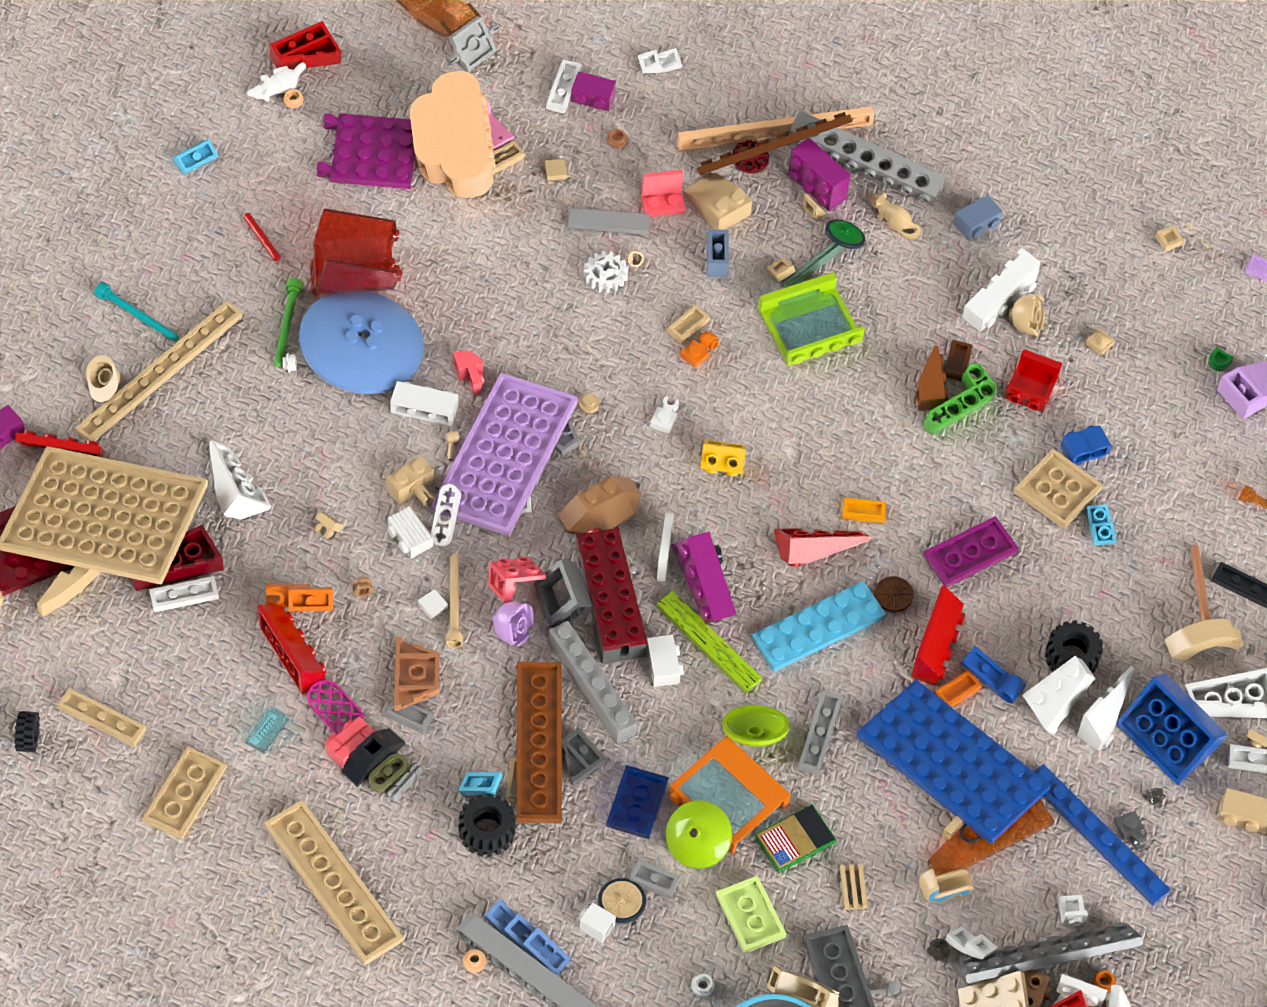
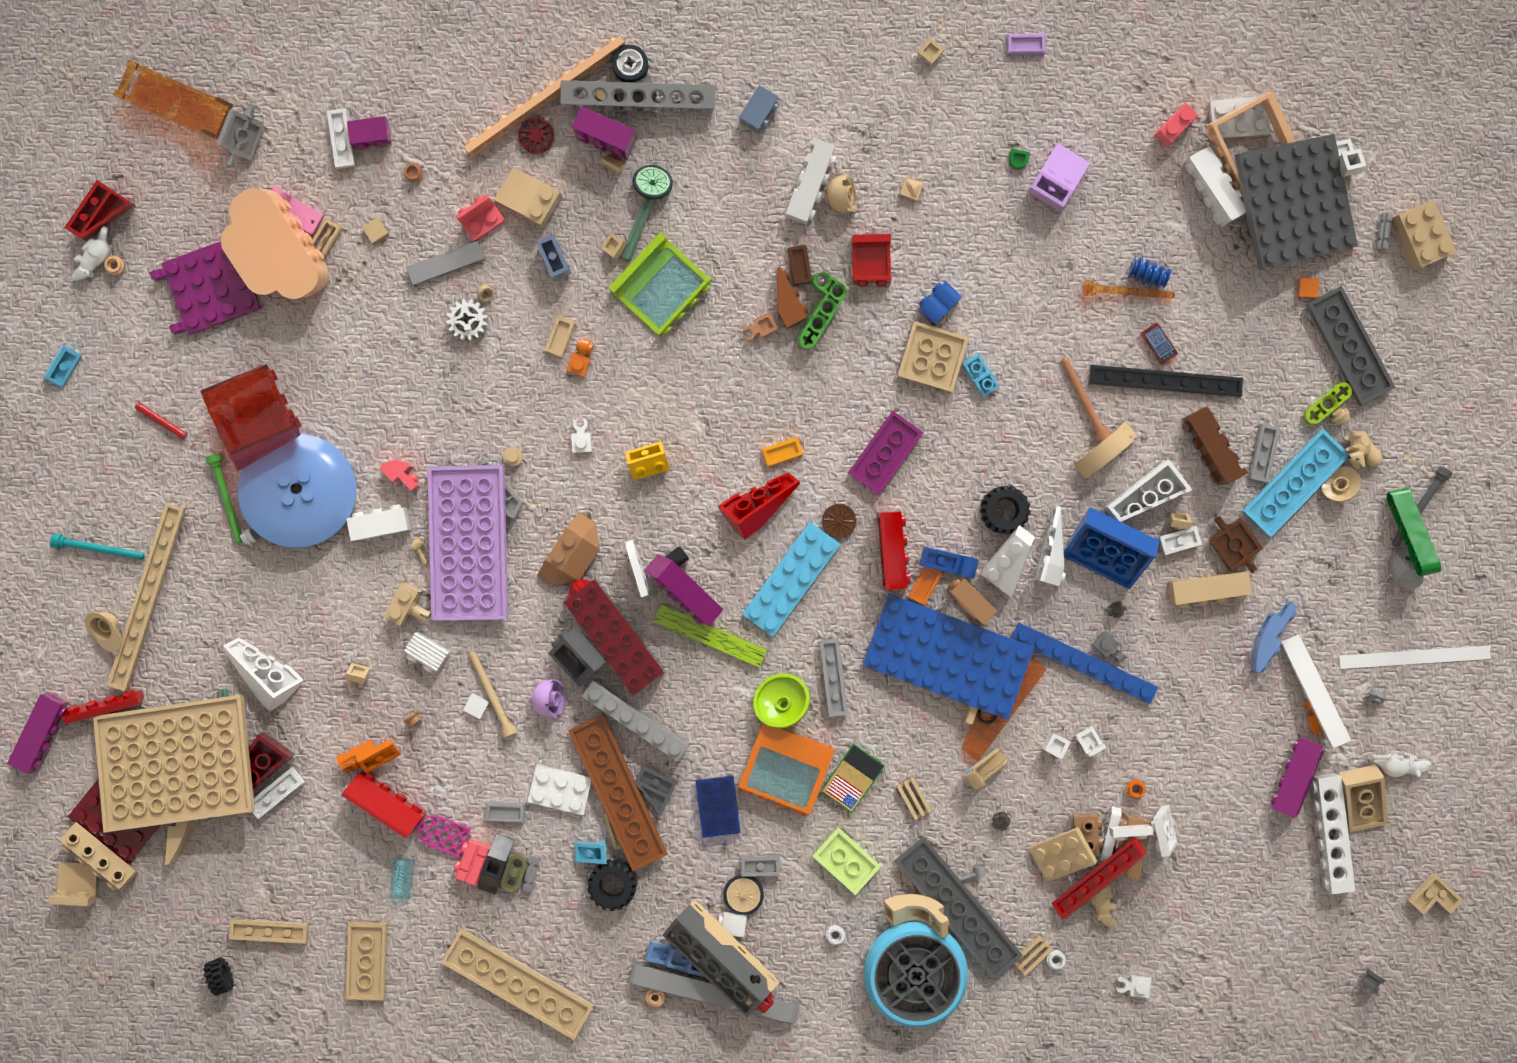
camera: 20 degrees left, 30 degrees up
nougat wing [394,637,440,711] -> none
white beam [431,484,461,547] -> none
coral bracket [488,556,546,603] -> none
white slope [638,48,683,73] -> none
white brick [646,635,684,687] -> none
lime dish [666,800,732,869] -> none
reddish brown plate [697,112,853,175] -> none
tan animal [866,193,921,240] -> none
white slope [945,926,998,959] -> none
dark grey plate [952,922,1143,984] -> none
none -> white plate [527,764,592,815]
none -> wheel [612,45,649,83]
none -> dark grey piece [663,899,779,1017]
none -> nougat plate [742,312,778,341]
none -> medium nougat window [947,578,998,625]
none -> white panel [1041,731,1071,759]

